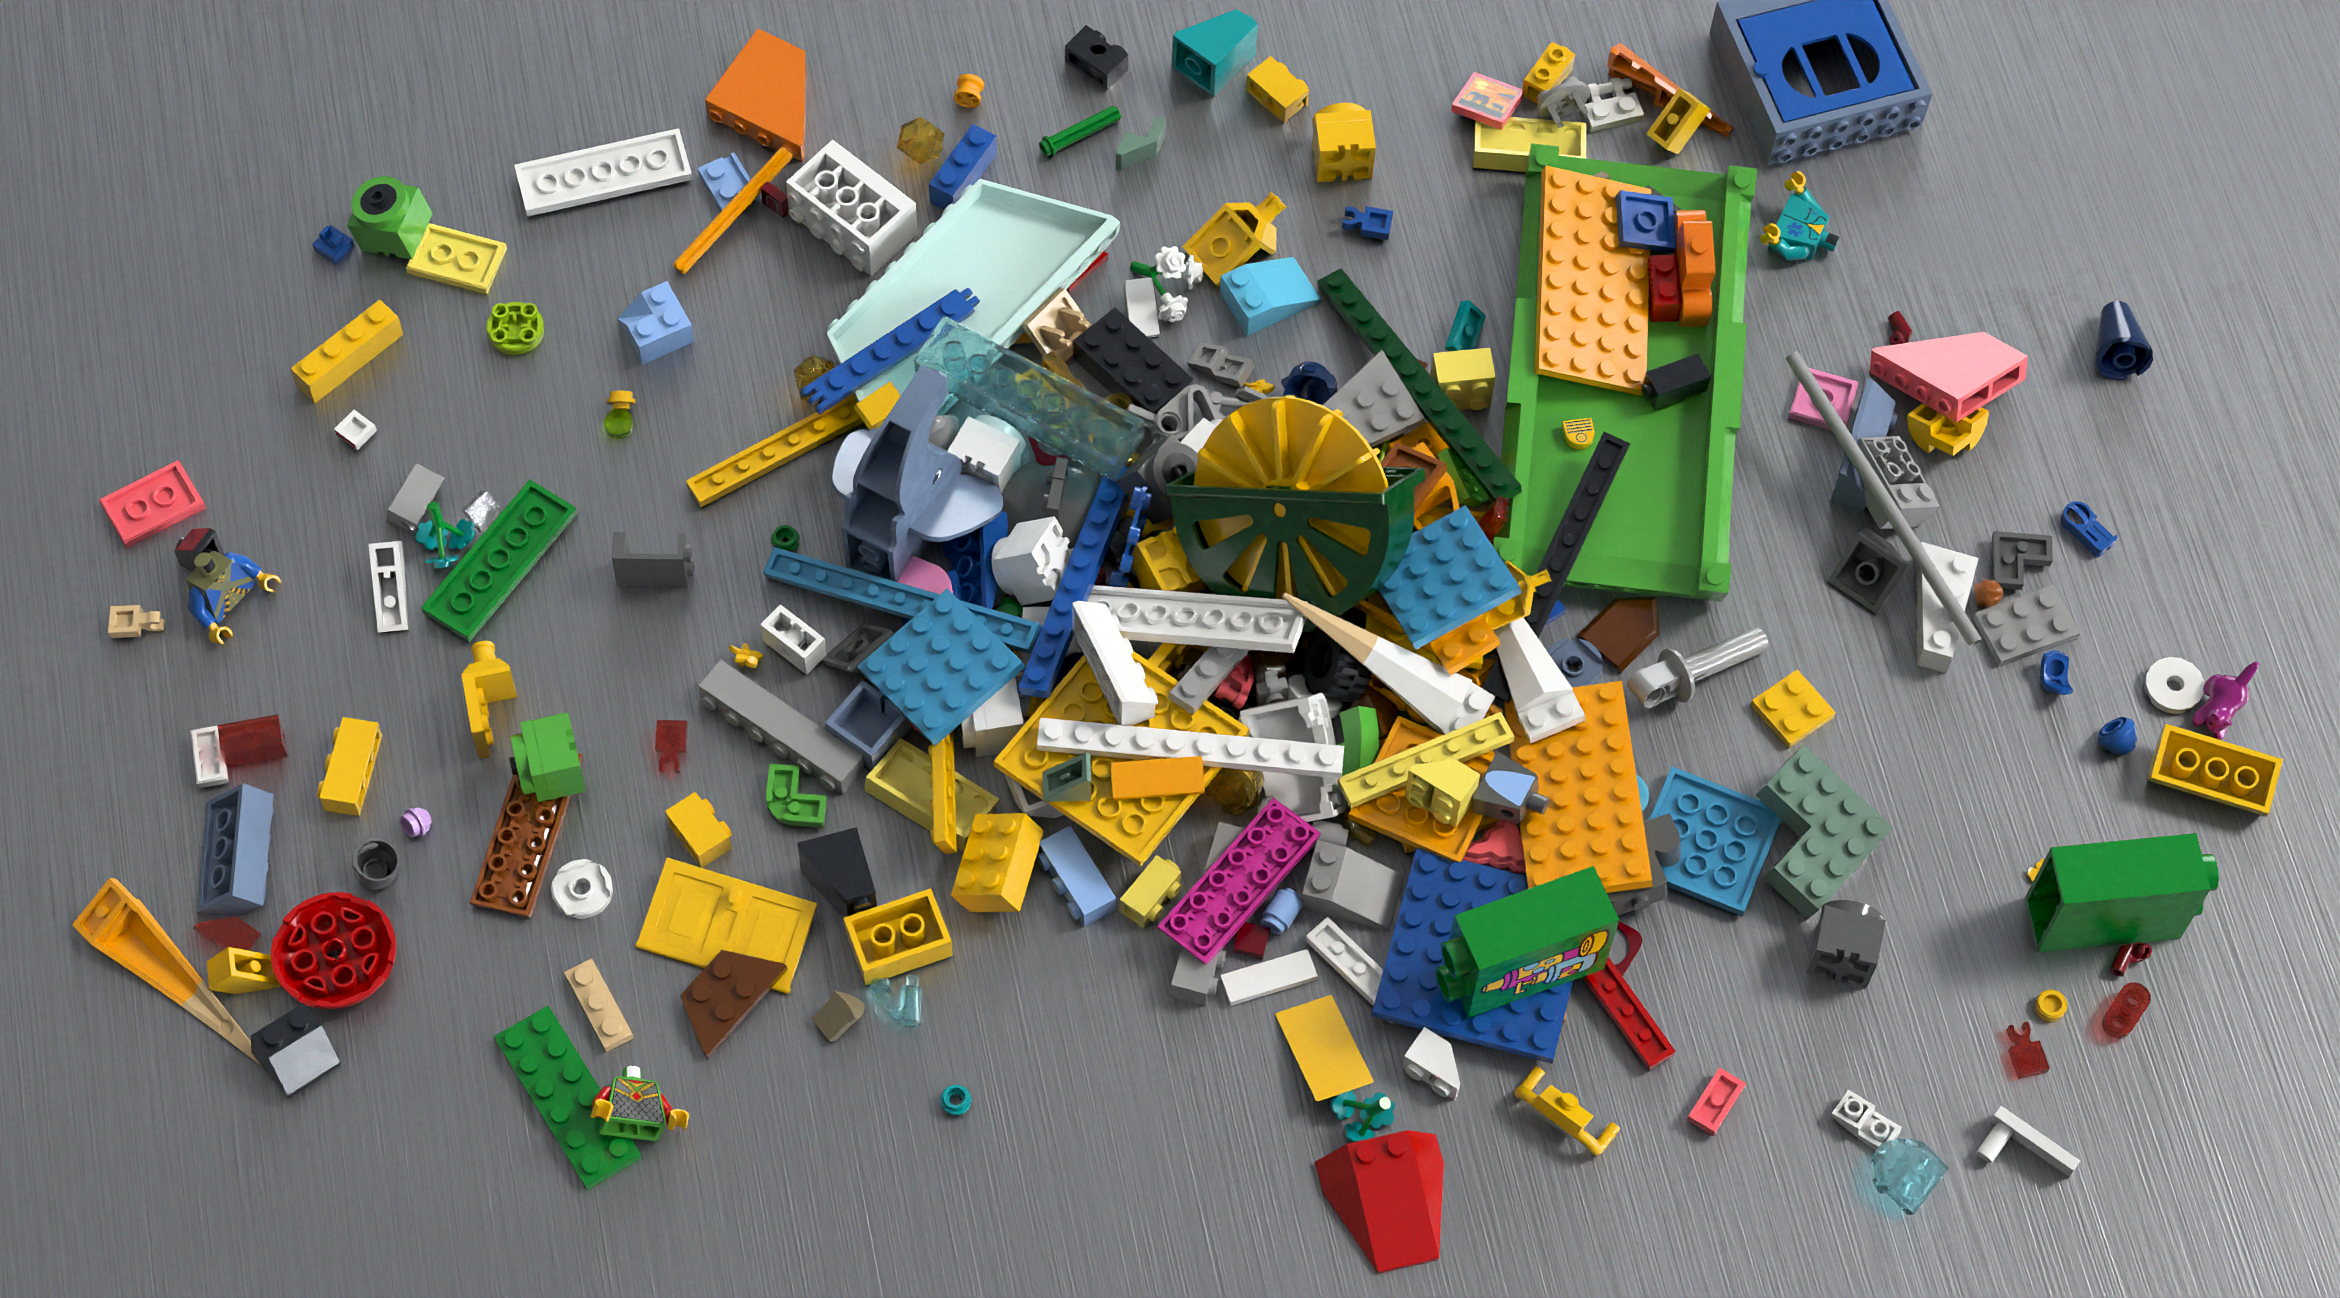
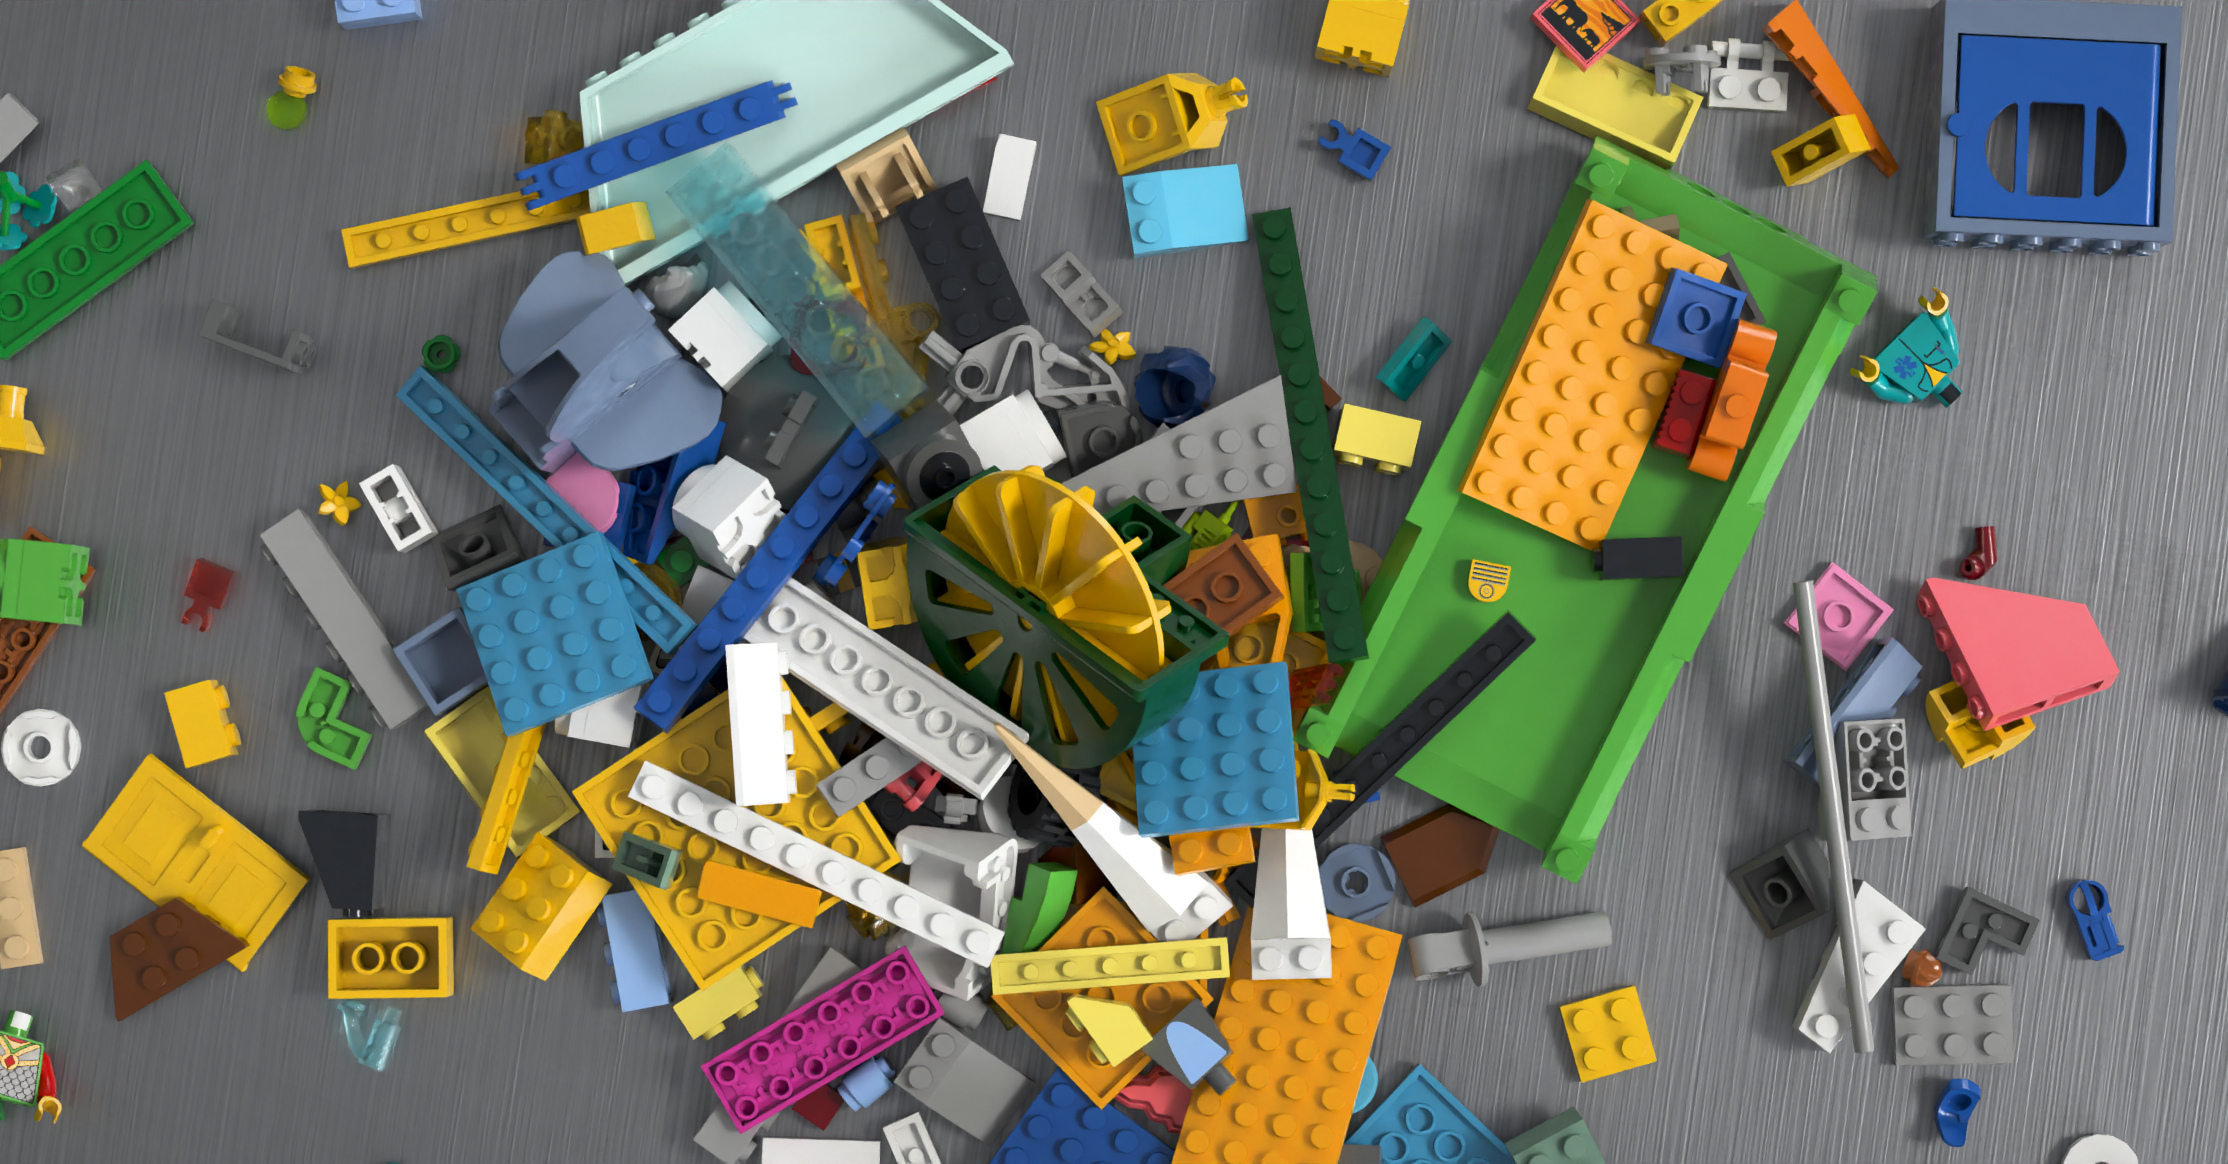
camera: 25 degrees right, 25 degrees up
dark tan tile [811,991,864,1042] -> none
white plant [1130,246,1203,323] -> none

